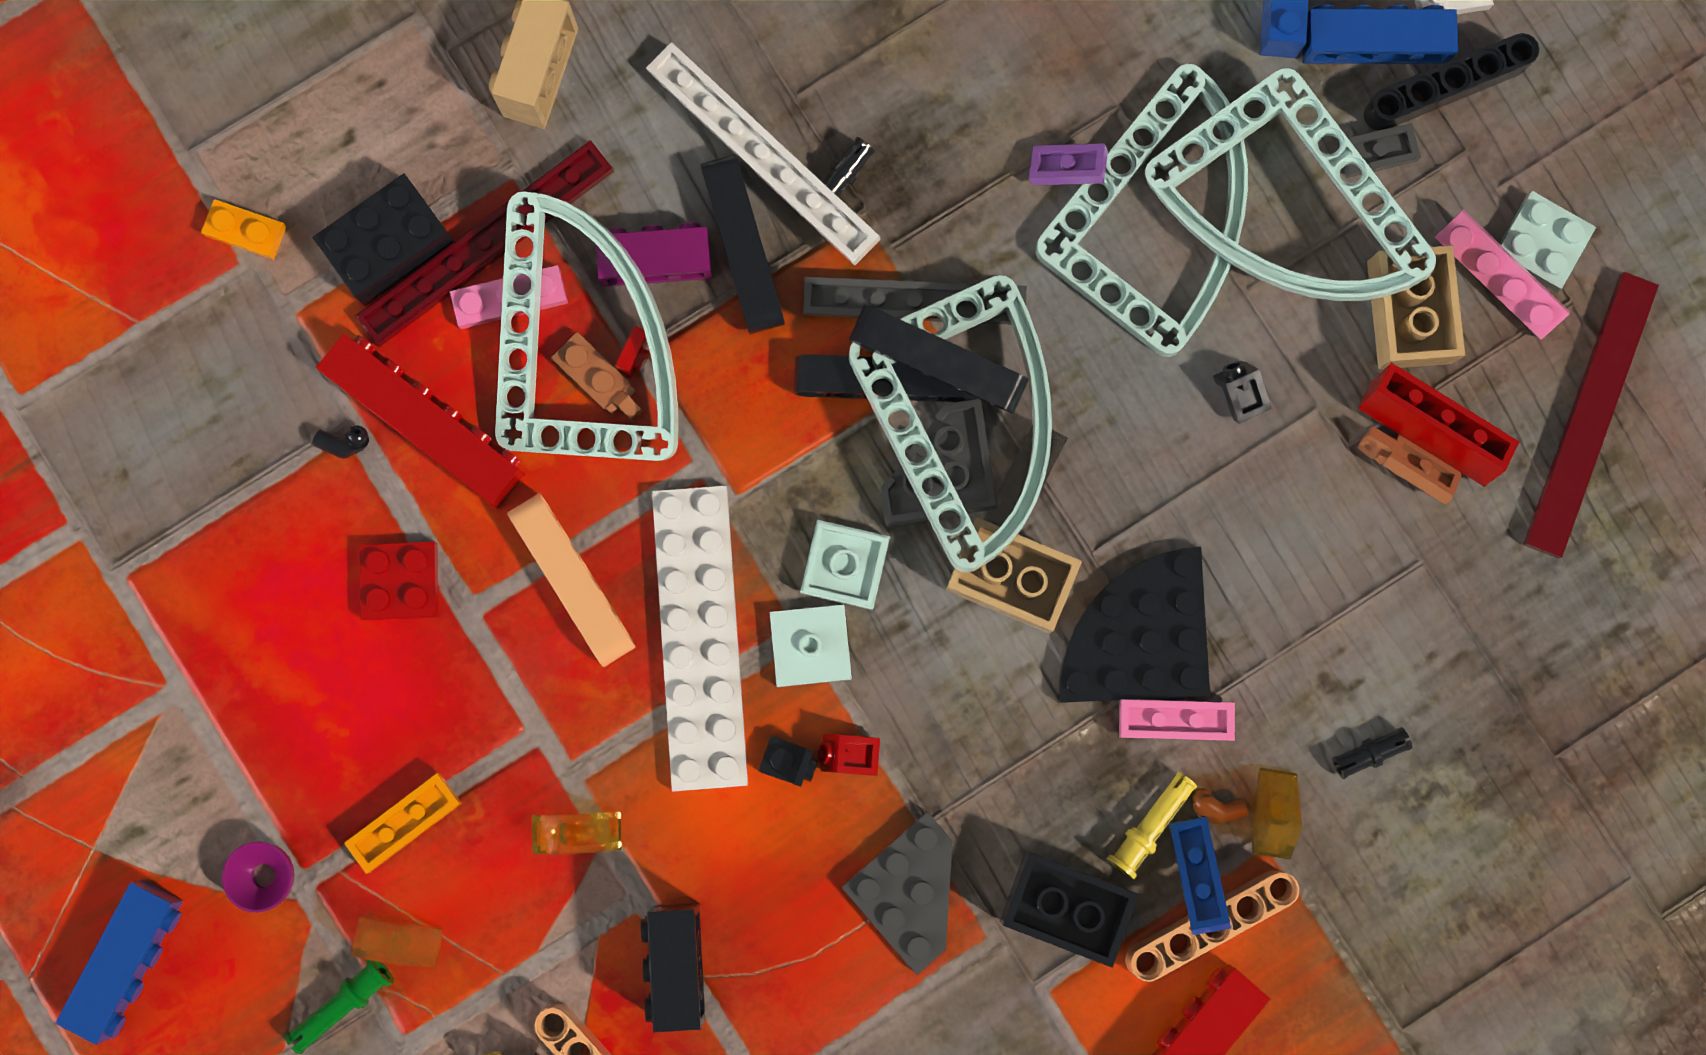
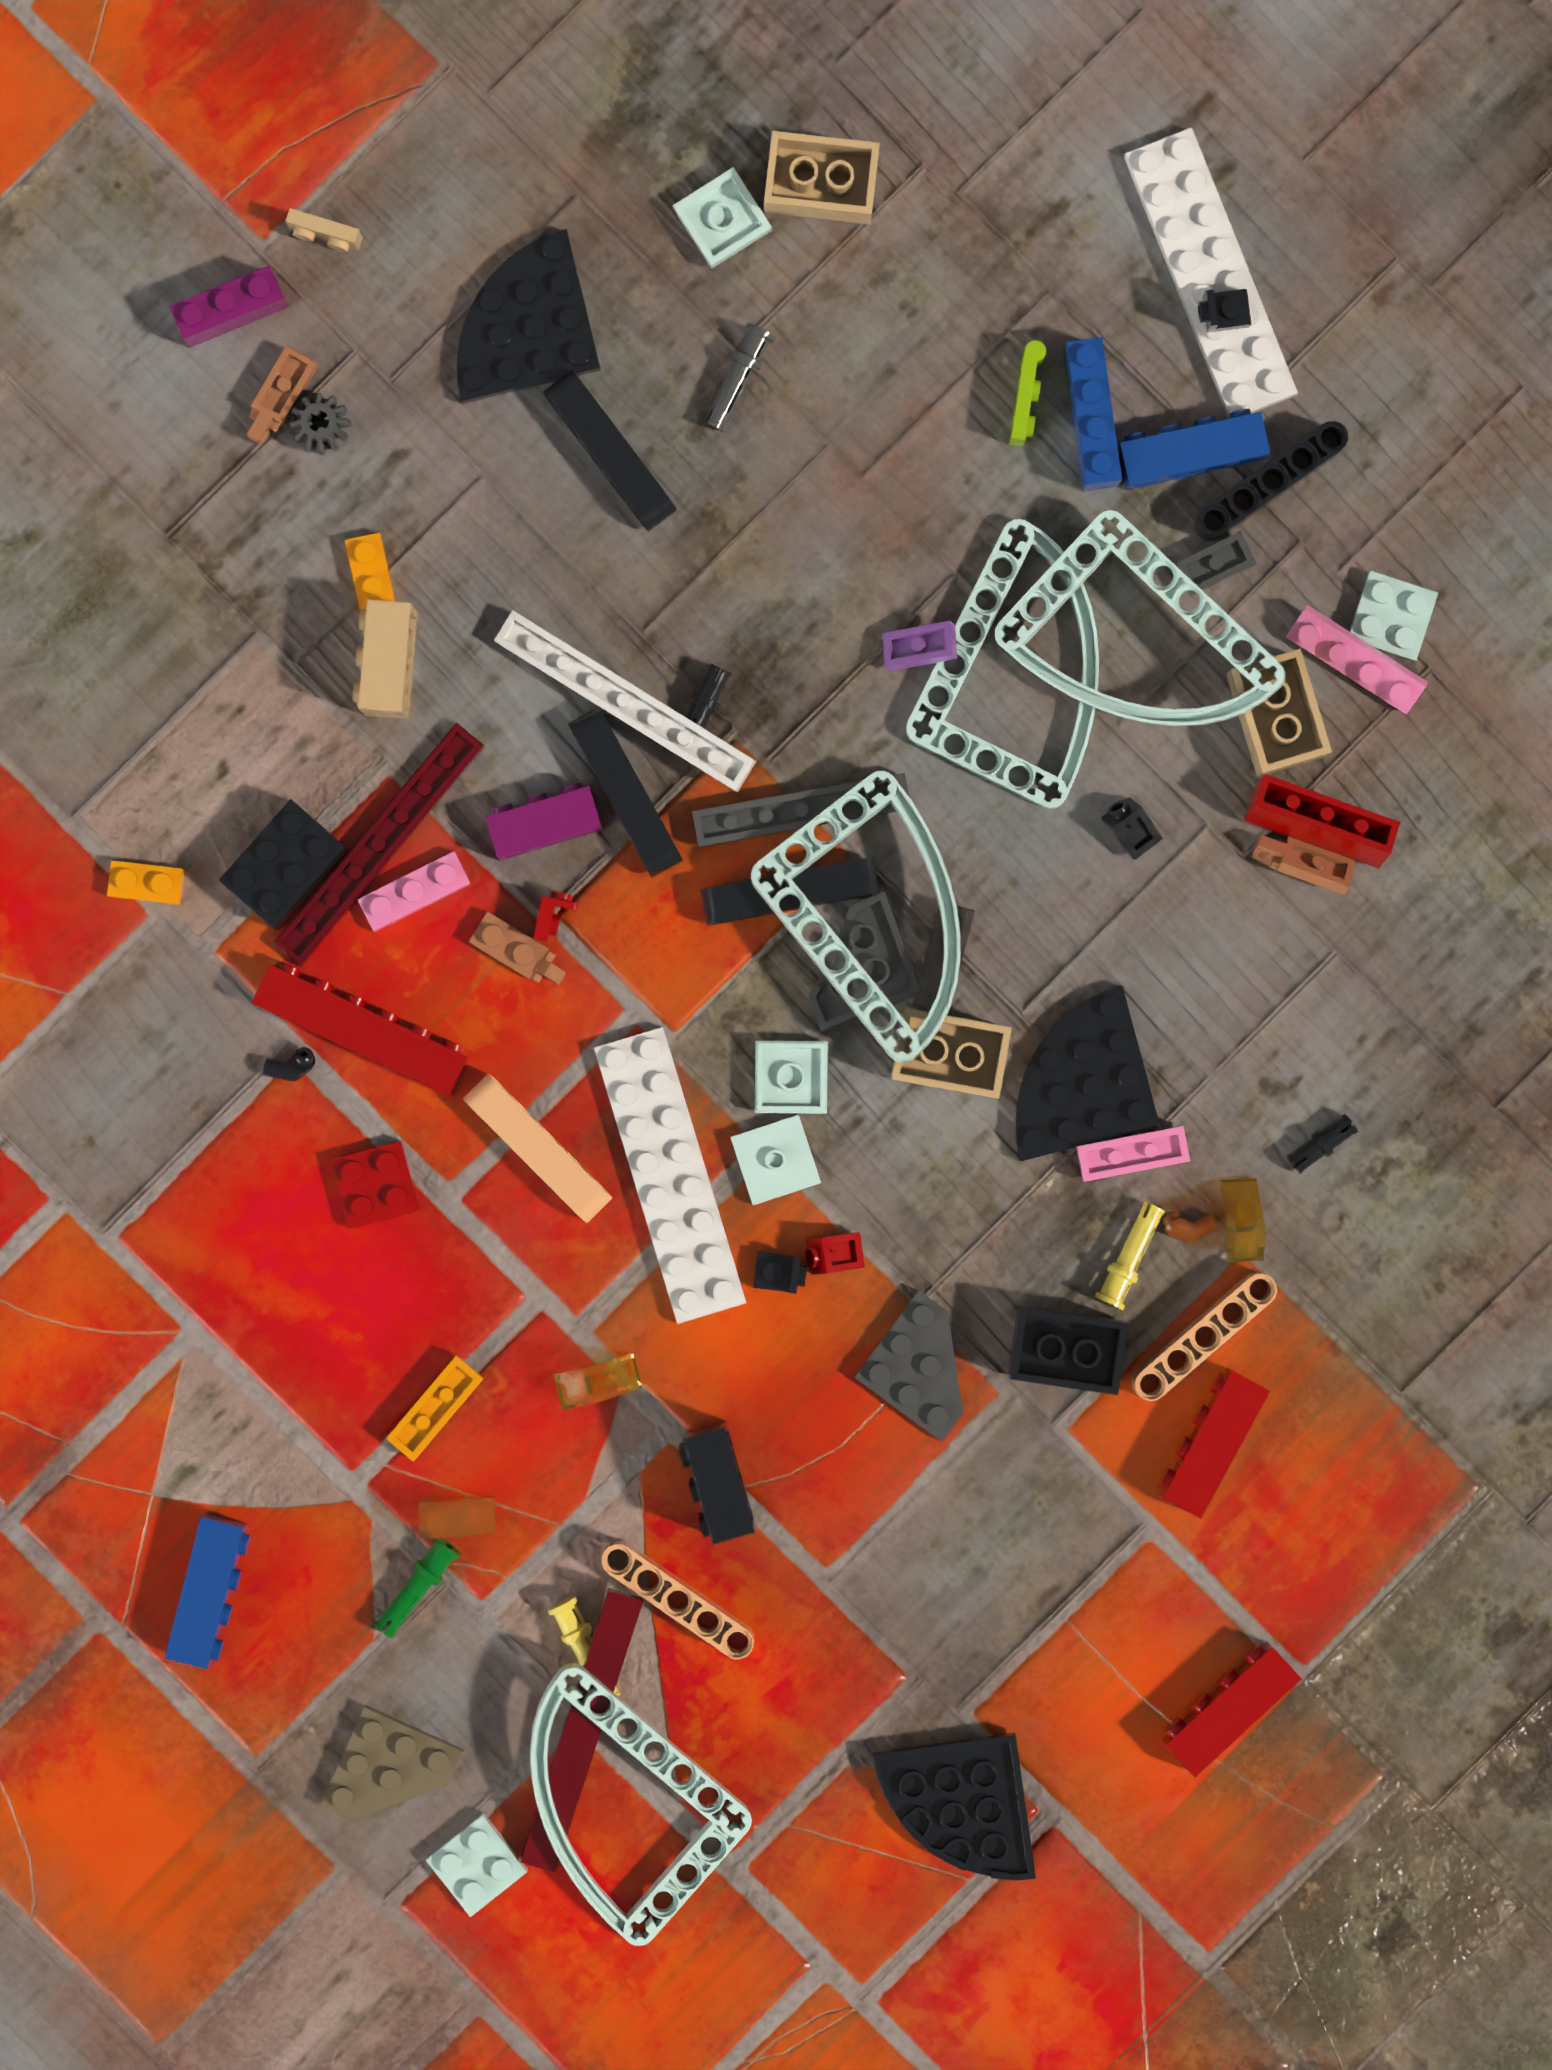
camera: 10 degrees left, 5 degrees up
magenta piece [222,841,295,913] -> none
light aqua beam [495,191,678,461] -> none
black beam [849,304,1029,414] -> none
blue plate [1169,817,1231,935] -> none
dark red tile [1523,272,1659,558] -> none

